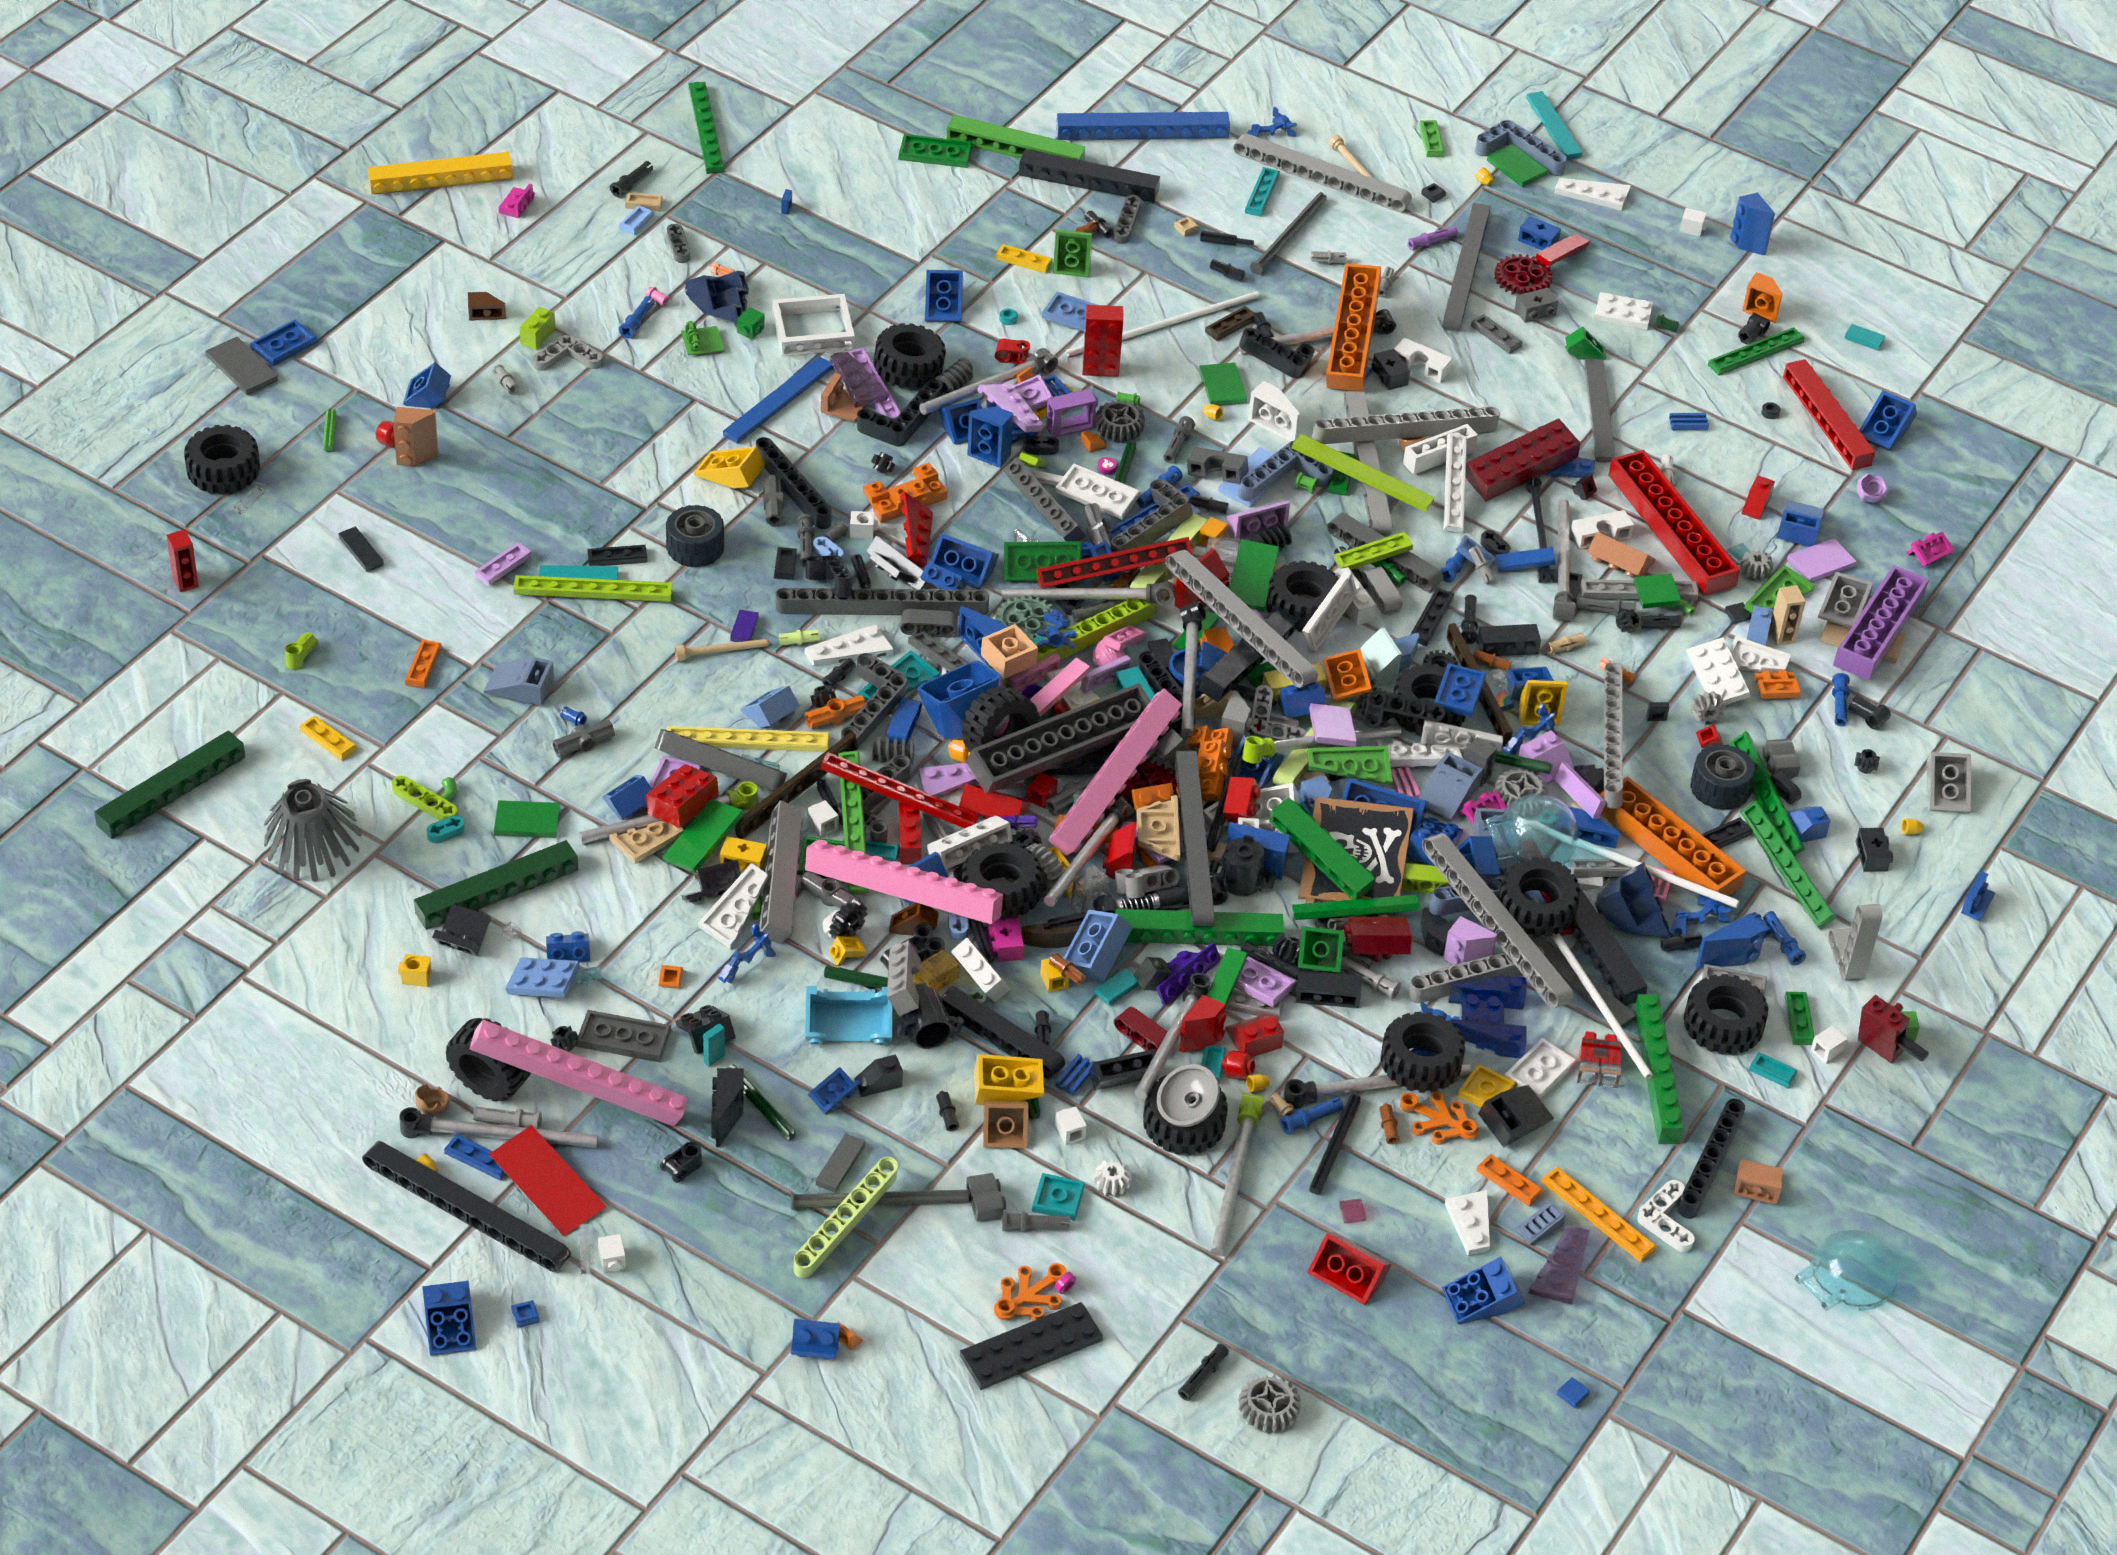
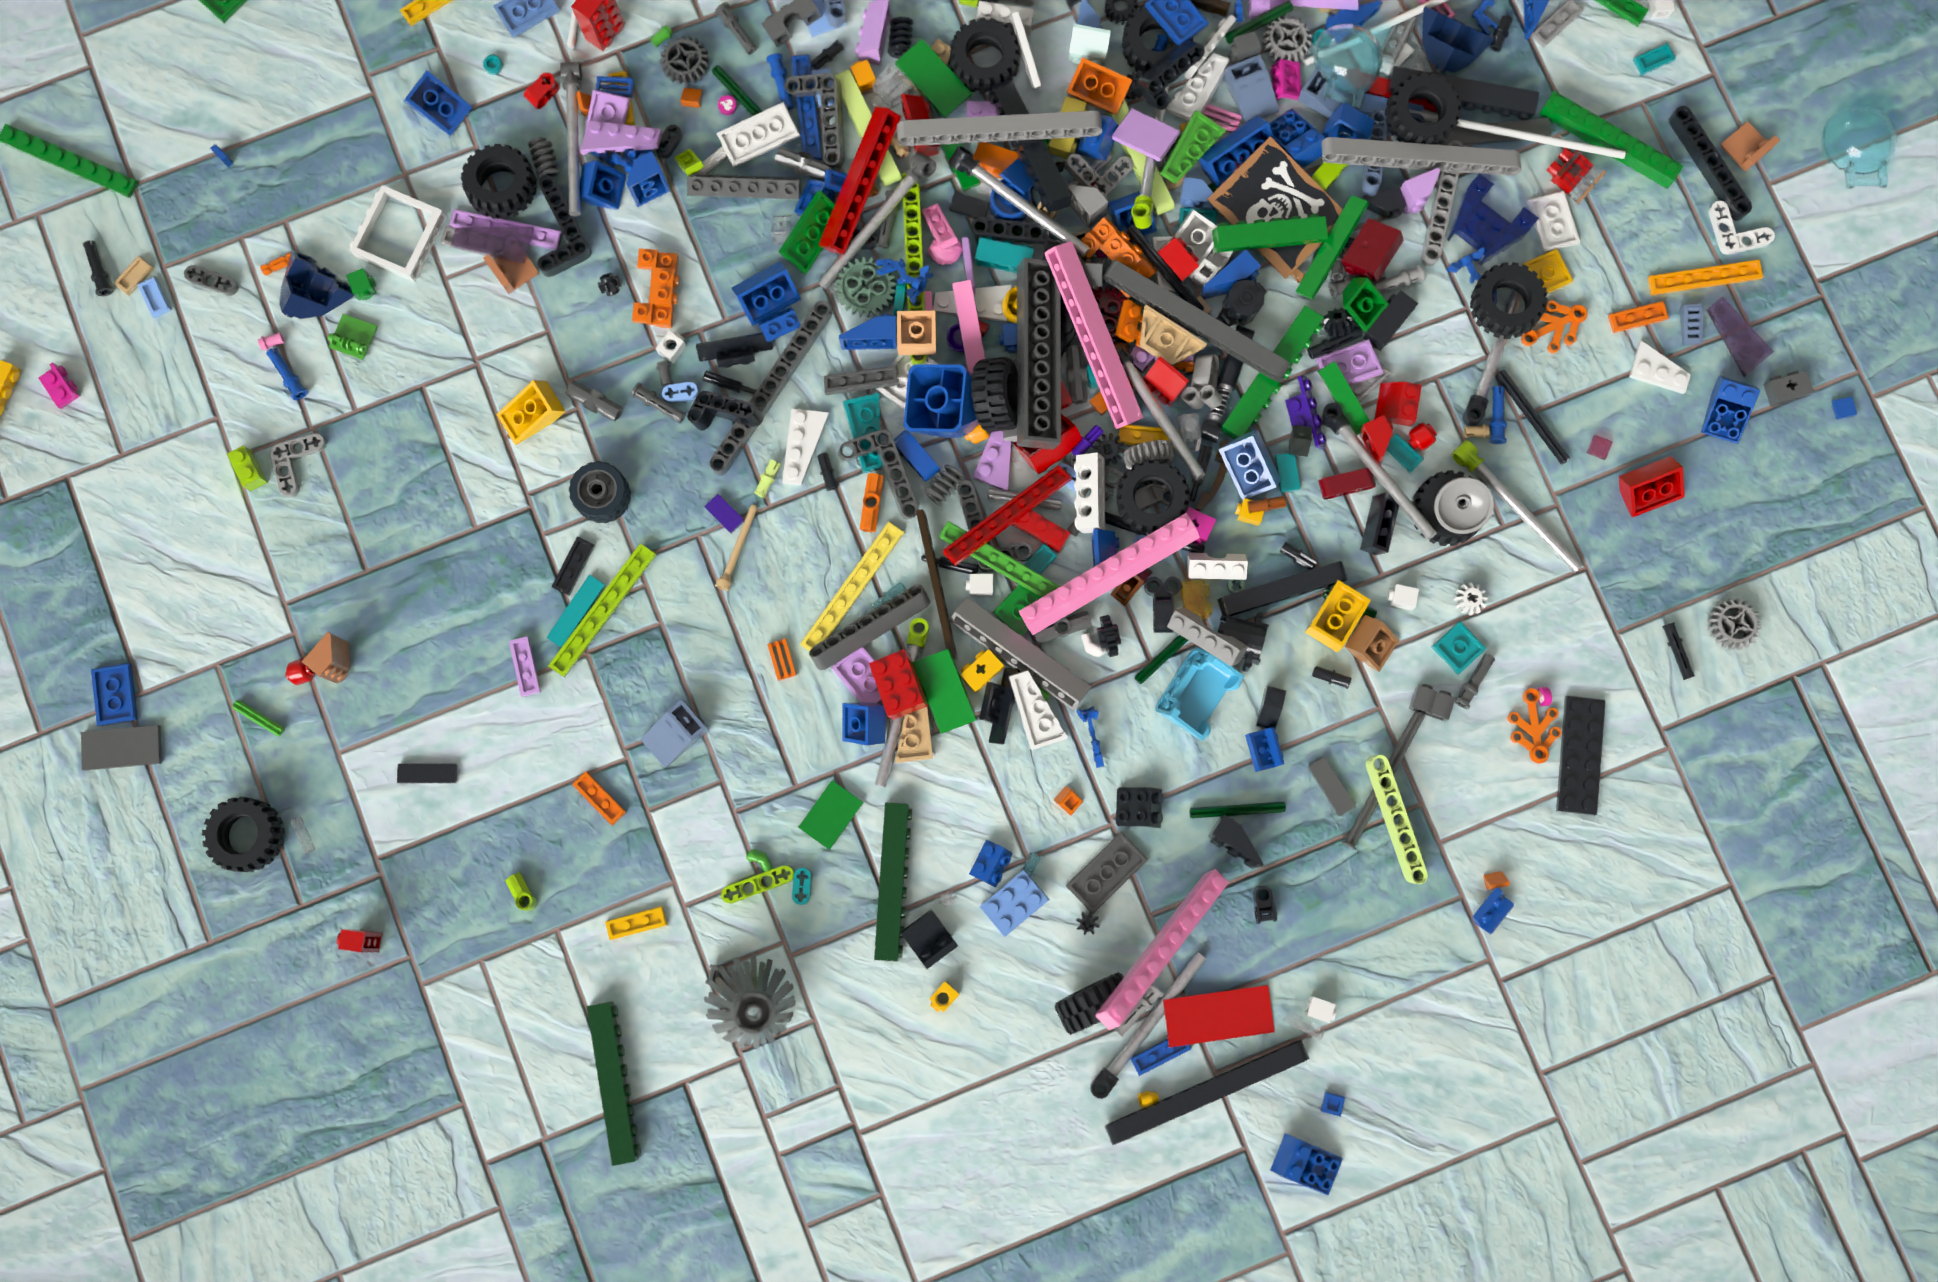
camera: 50 degrees left, 35 degrees up
blue slope [403,362,451,409] -> none
medium nougat hair [415,1084,450,1115] -> none
reddish brown slope [468,292,506,321] -> none
light grey pin [493,364,519,395] -> none
dark grey piece [552,720,615,757] -> none
blue pin [560,706,587,727] -> none
teal tile [703,1023,725,1067] -> none
blue tile [723,356,833,444] -> none
medium blue slope [740,685,800,728] -> none
black beam [756,437,832,529] -> none
black tile [774,547,797,580] -> none
black gear [810,685,837,708] -> none
yellow bracket [829,936,866,966] -> none
red wing [900,492,933,568] -> none
dark grey beam [900,609,958,638] -> none
medium lavender window [1046,389,1098,437] -> none
blue tile [1055,1054,1094,1095] -> none
yellow hose [1246,1074,1270,1092] -> none
dark orange axle [1379,1103,1400,1144] -> none
black slope [1478,1084,1554,1148] -> none
black tyre [1684,974,1769,1055] -> none
none -> orange tile [767,638,797,681]
none -> dark grey brick [1764,370,1814,407]

